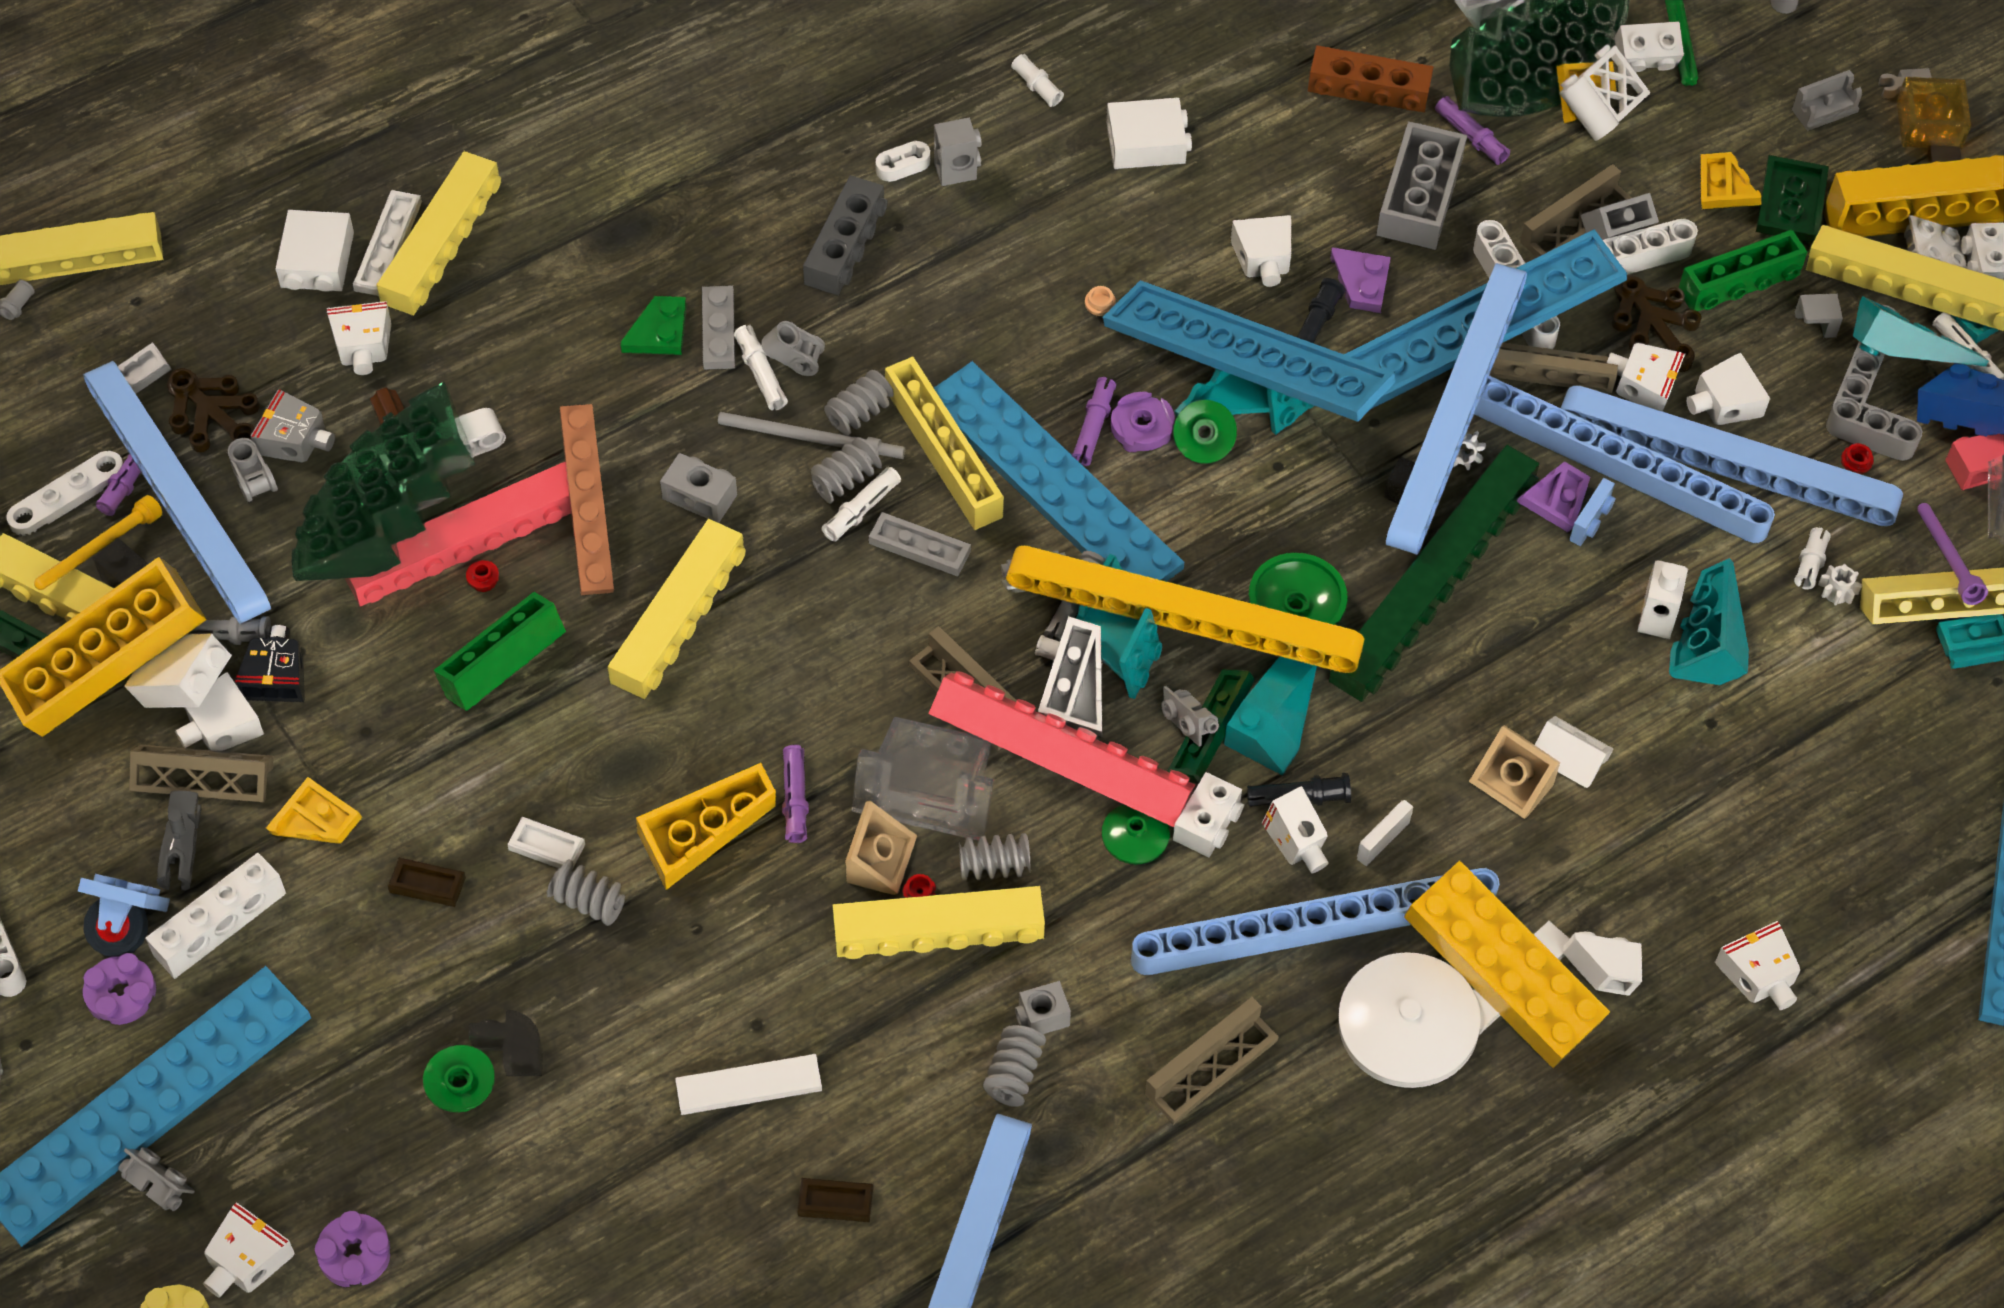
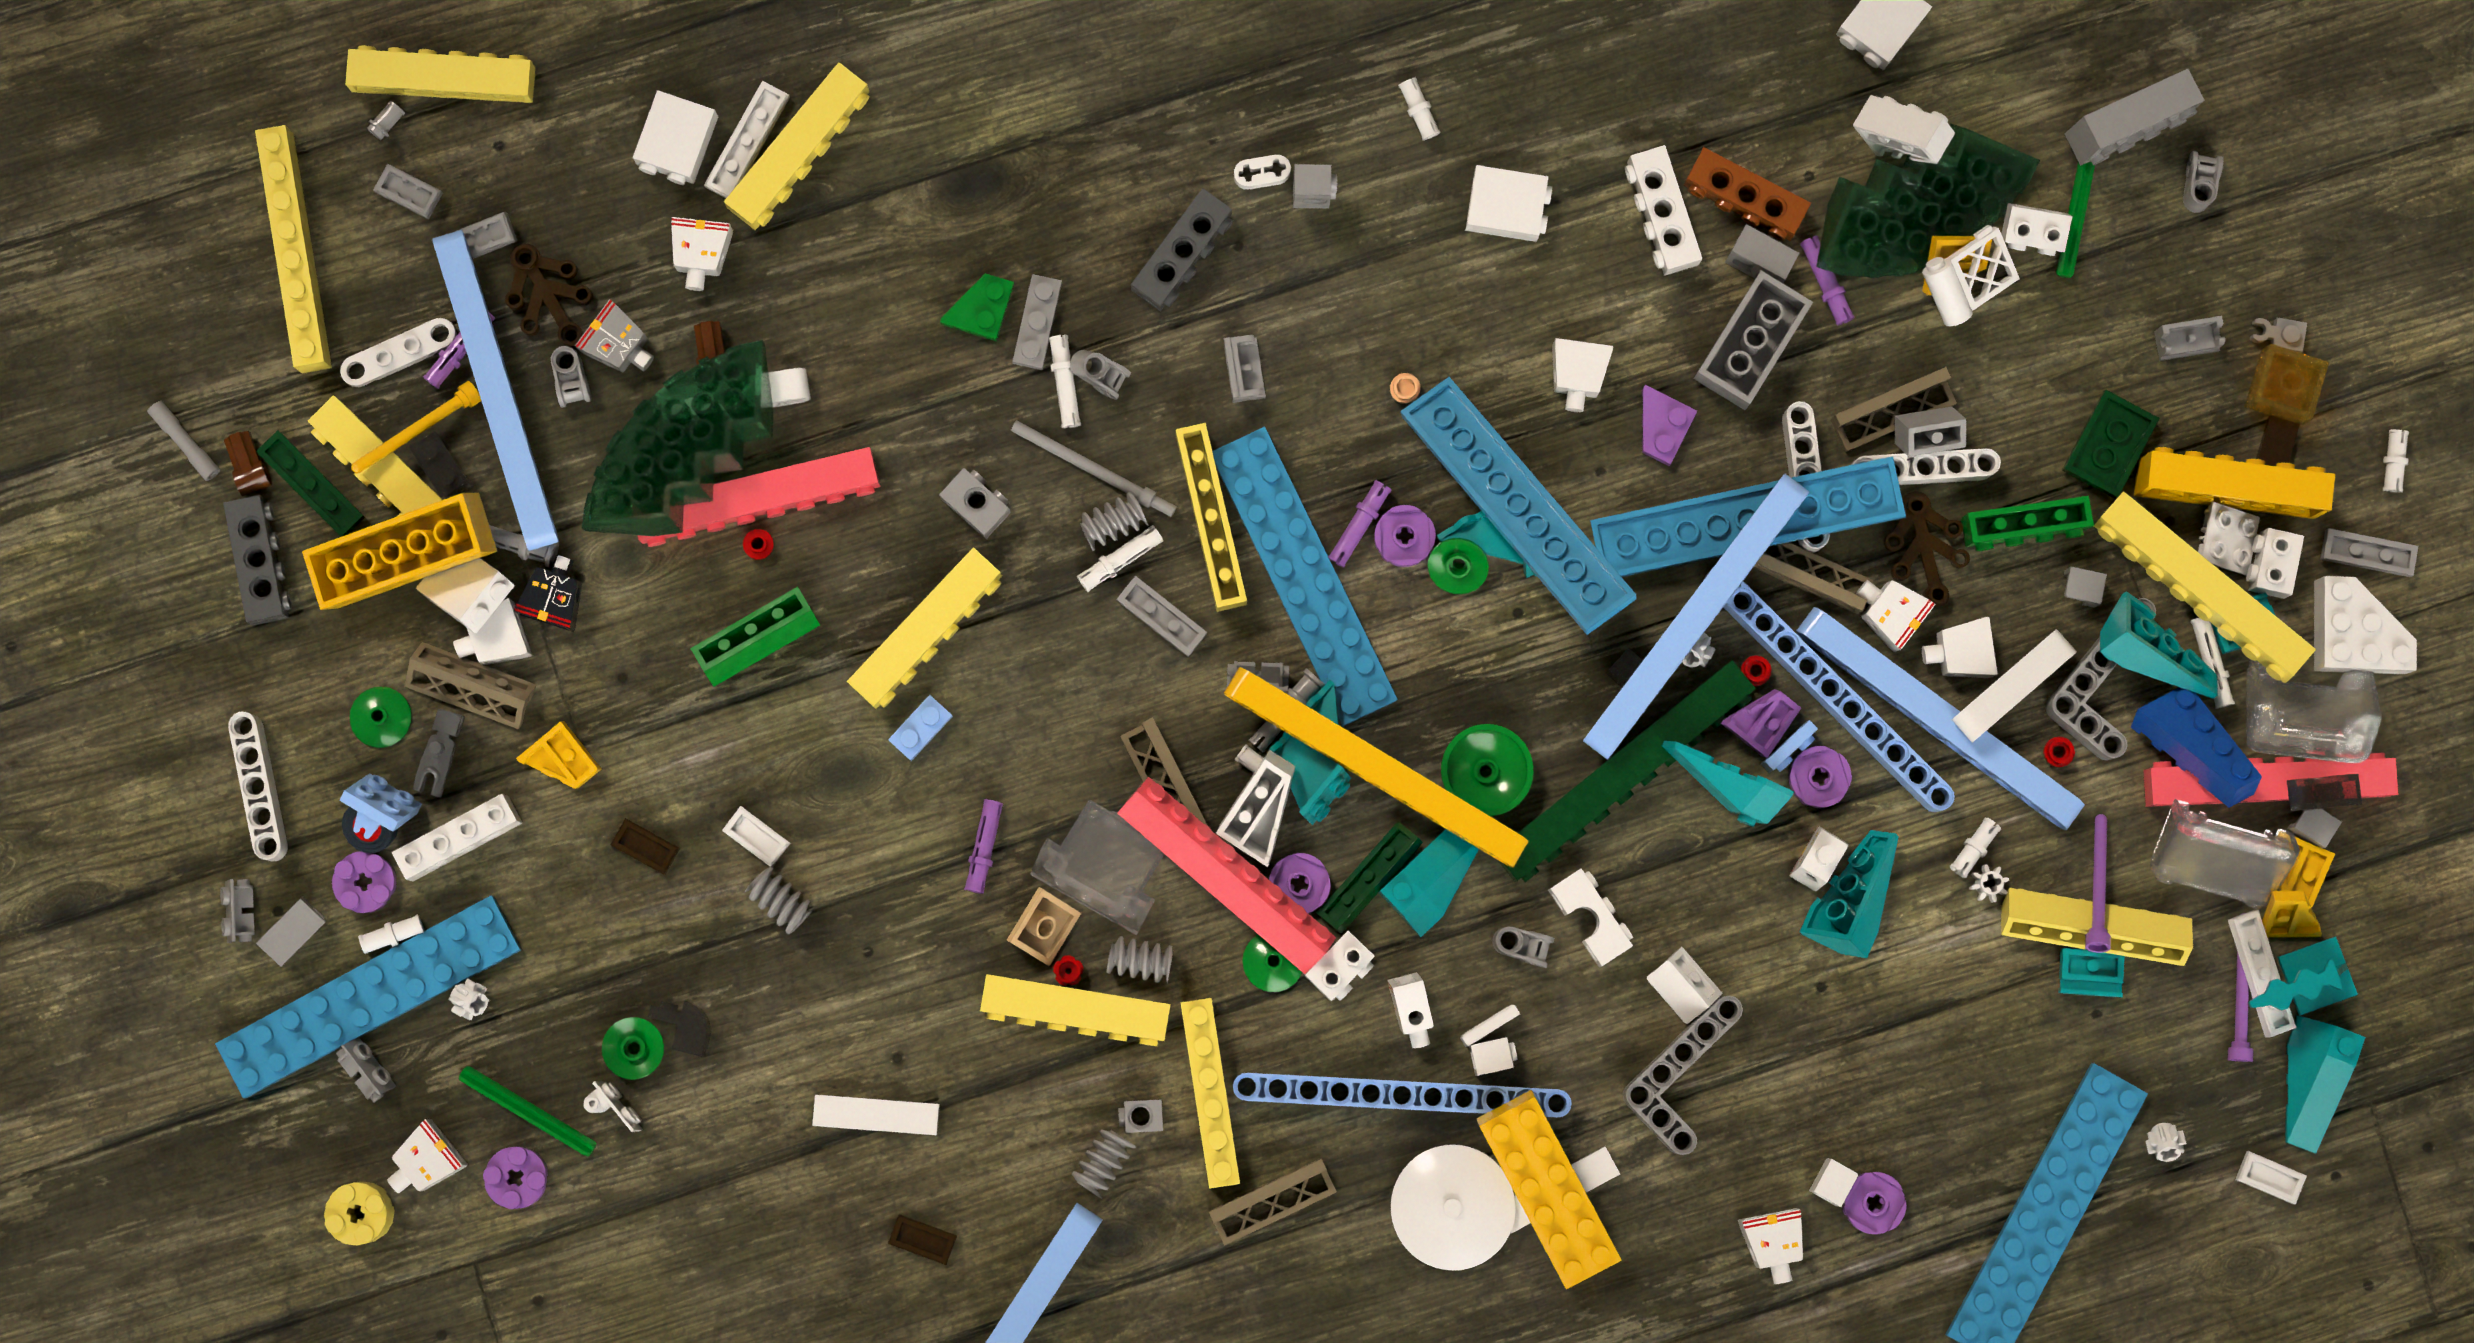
camera: 10 degrees right, 25 degrees up
nougat plate [560,404,614,596] -> none
yellow wedge [636,763,776,890] -> none
light grey piece [824,370,894,436] -> none
light grey hinge [1161,686,1219,746] -> none
black pin [1247,773,1351,807] -> none
black pin [1297,278,1346,343] -> none
tan slope [1469,725,1560,819] -> none
white slope [1563,931,1642,996] -> none
yellow wing [1701,152,1762,209] -> none
none -> light grey hinge [256,896,326,967]
none -> green dish [350,687,412,748]
none -> white pin [358,914,424,954]
none -> light grey plate [373,164,443,219]
none -> white gear [449,979,489,1020]
none -> green axle [458,1066,597,1156]
none -> white hinge [584,1081,643,1132]
none -> light blue plate [888,695,953,761]
none -> light yellow brick [1181,998,1240,1189]
none -> light grey hinge [1224,335,1266,403]
none -> medium lavender plate [1269,853,1330,914]
none -> white brick [1469,1037,1518,1076]
none -> light grey piece [1492,927,1555,968]
none -> white arch [1548,868,1633,967]
none -> light grey beam [1623,996,1743,1155]
none -> white brick [1625,145,1702,276]
none -> teal wedge [1662,741,1794,827]
none -> light grey hinge [1725,224,1799,283]
none -> red plate [1740,655,1772,686]
none -> medium lavender plate [1788,746,1852,808]
none -> white panel [1809,1158,1858,1207]
none -> medium lavender plate [1842,1172,1906,1234]
none -> white beam [1952,629,2077,743]

